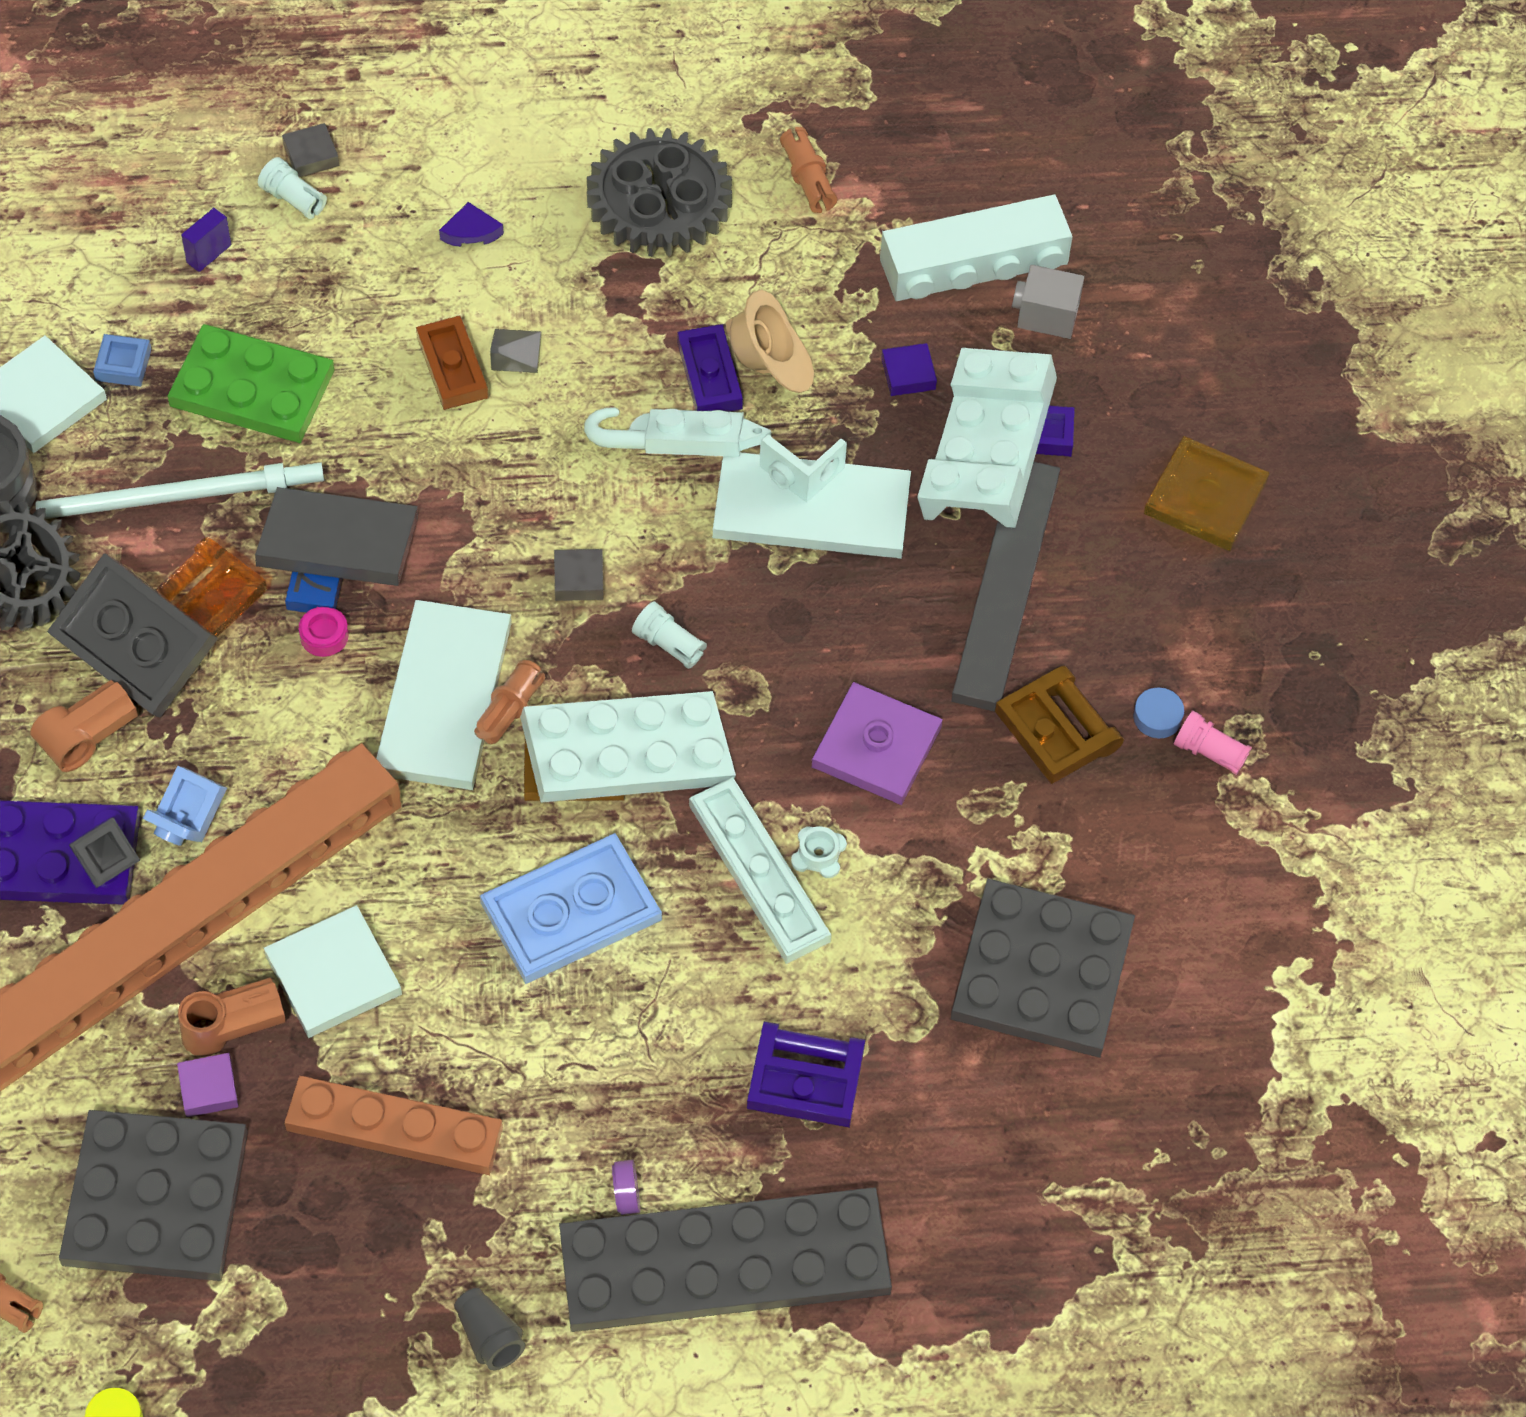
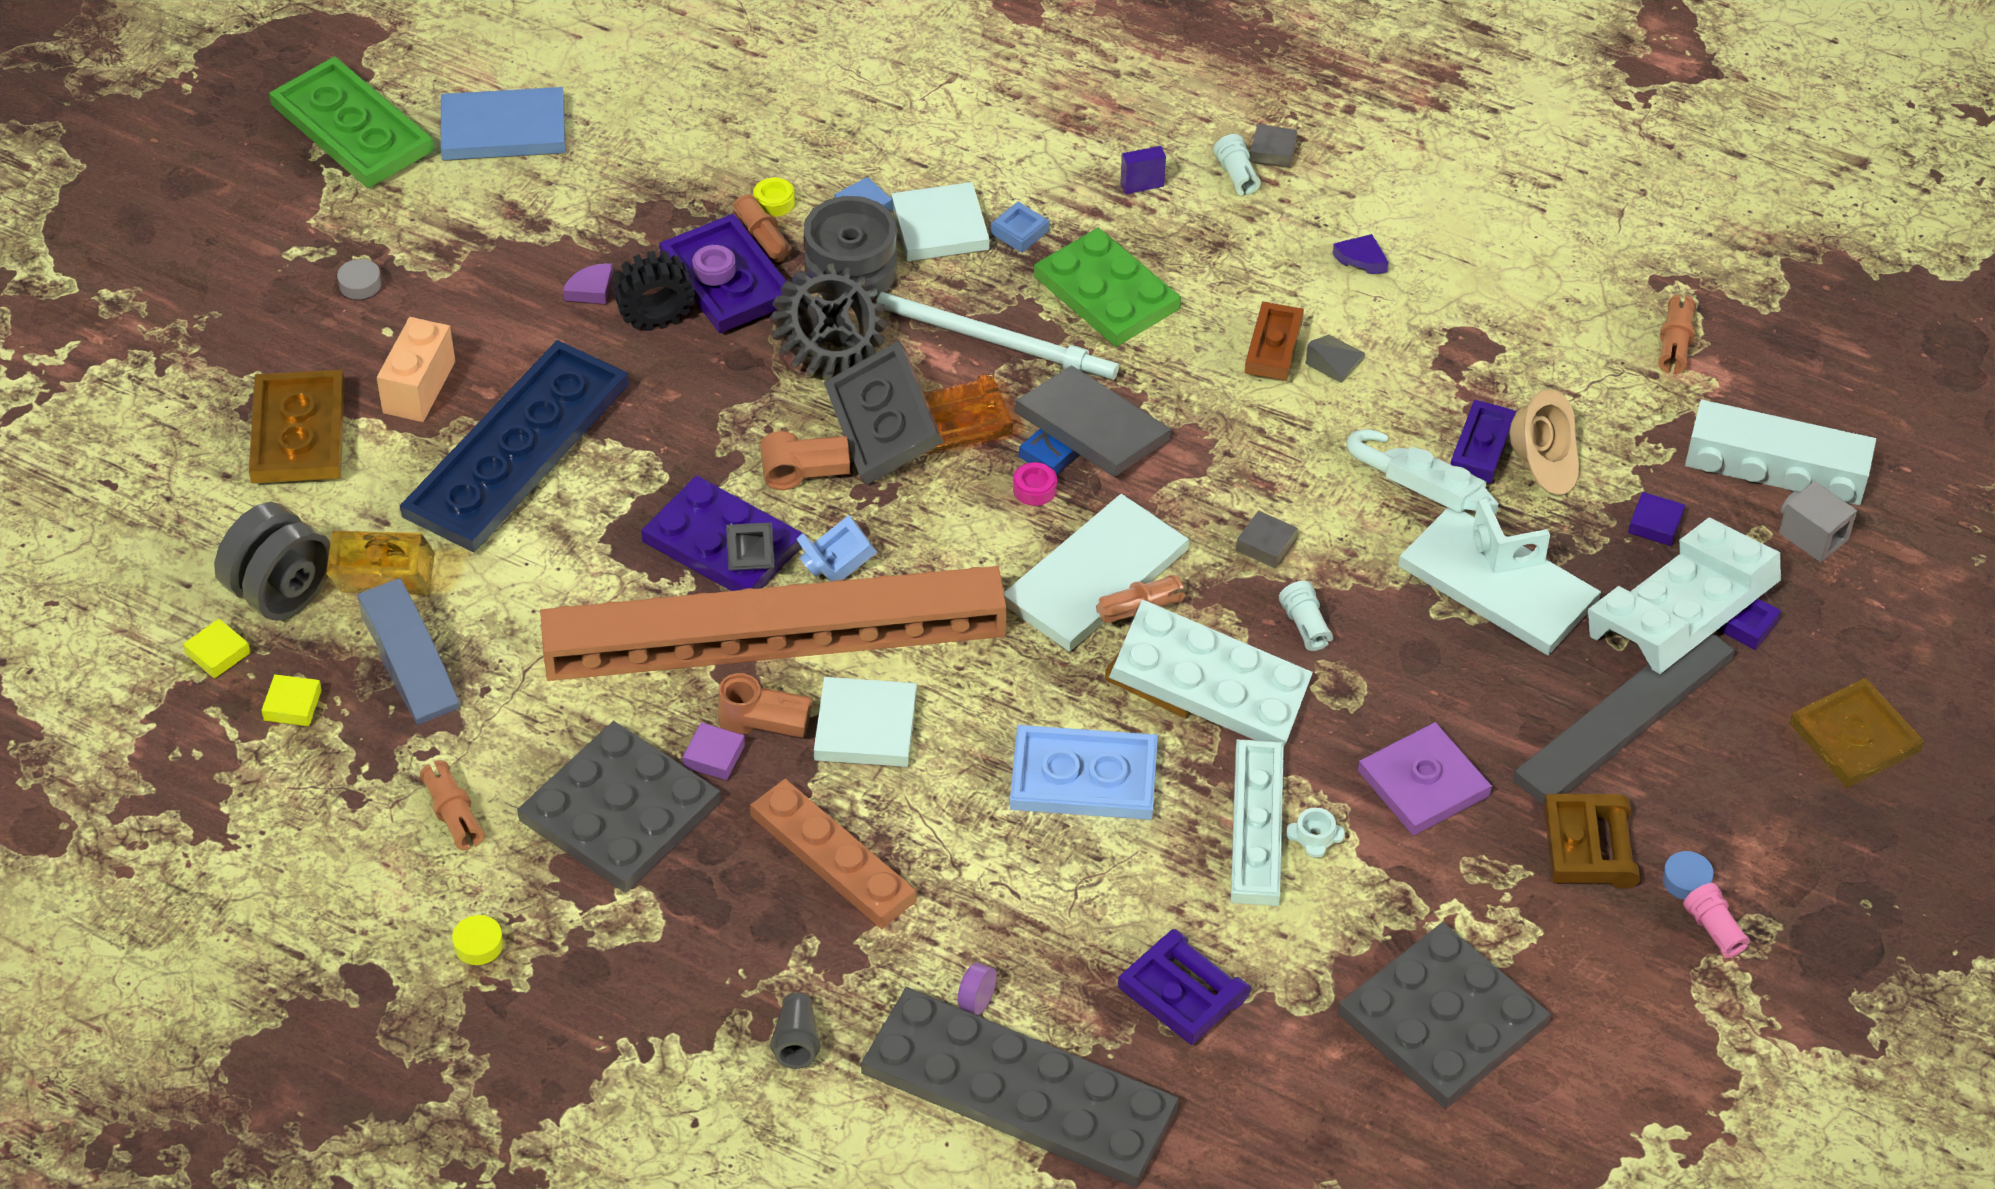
camera: 35 degrees right, 10 degrees down
dark grey gear [587,128,732,257] -> none

